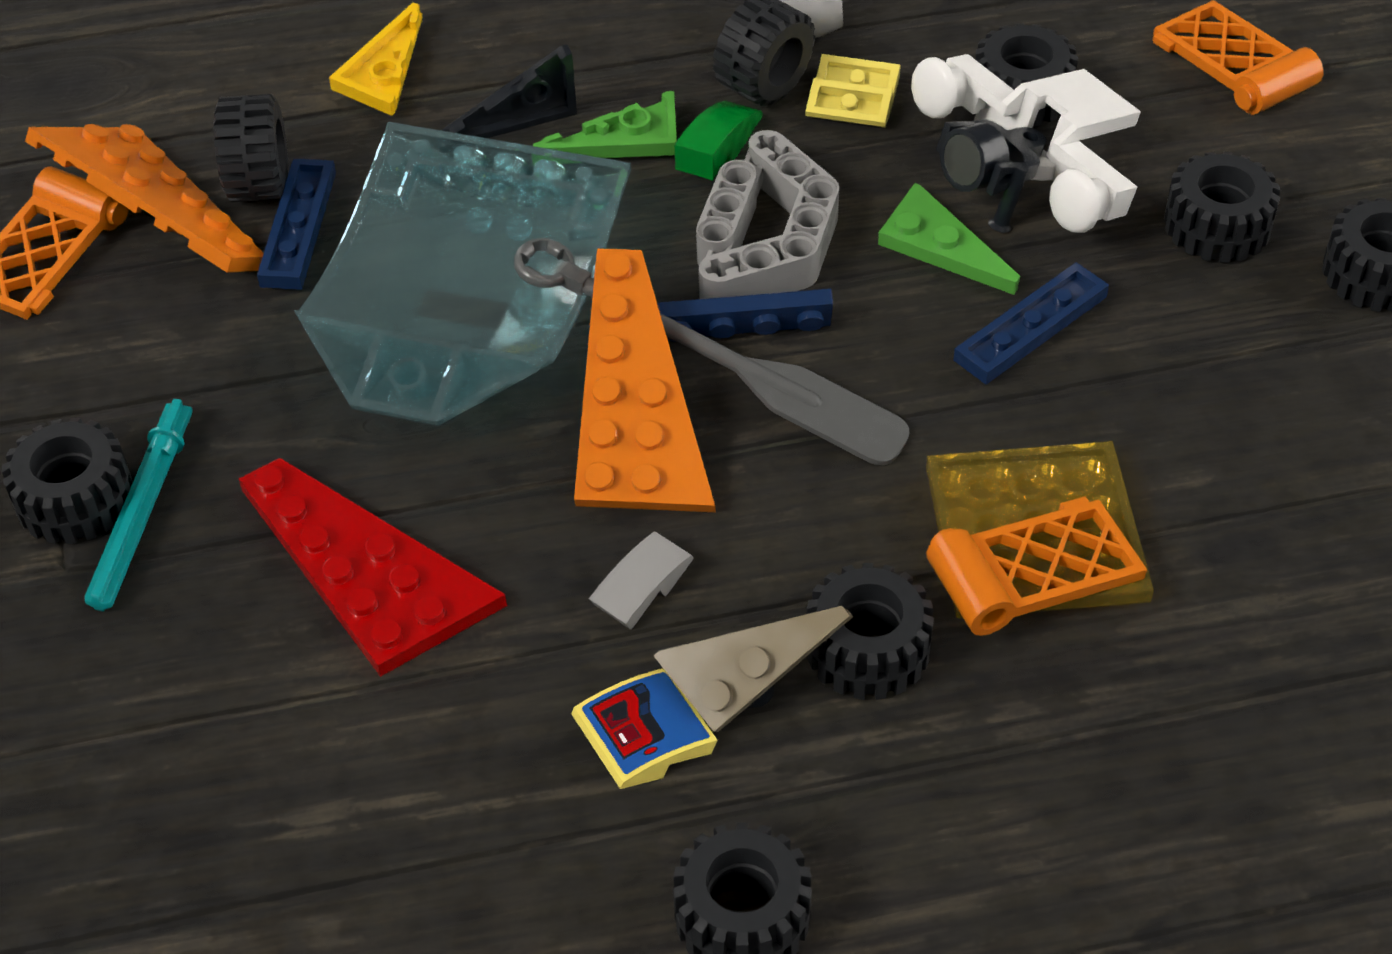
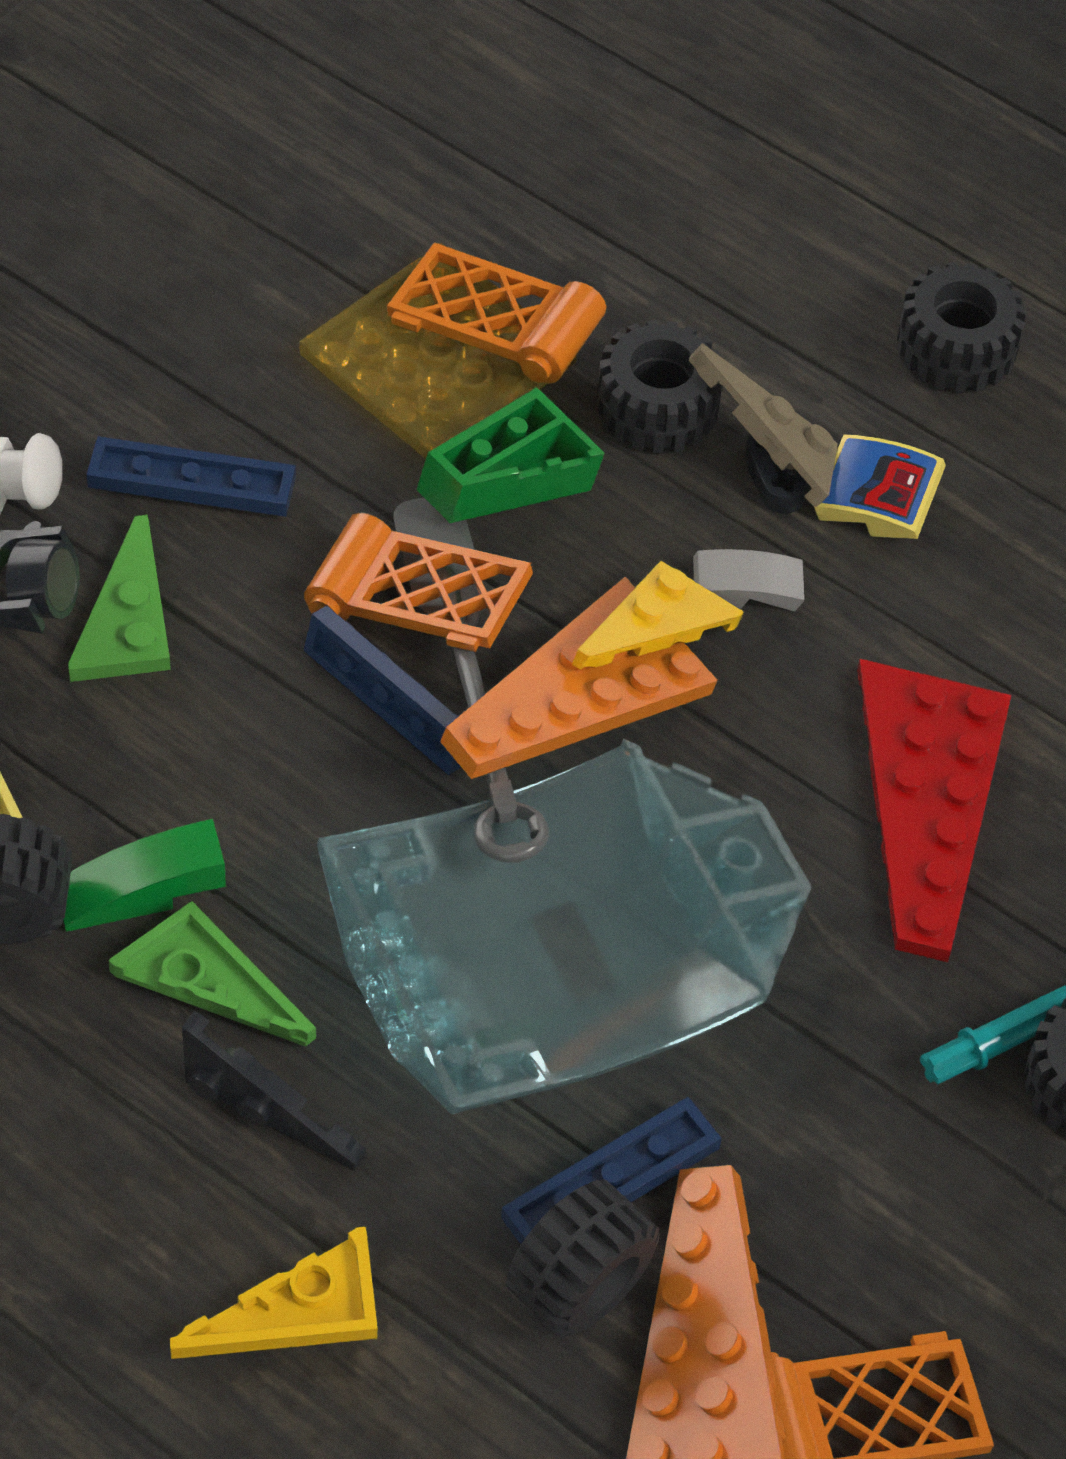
camera: 135 degrees left, 5 degrees up
light grey piece [696,130,839,299] -> none
none -> orange piece [304,513,533,652]
none -> green wedge [416,387,605,523]
none -> yellow wing [572,561,744,669]

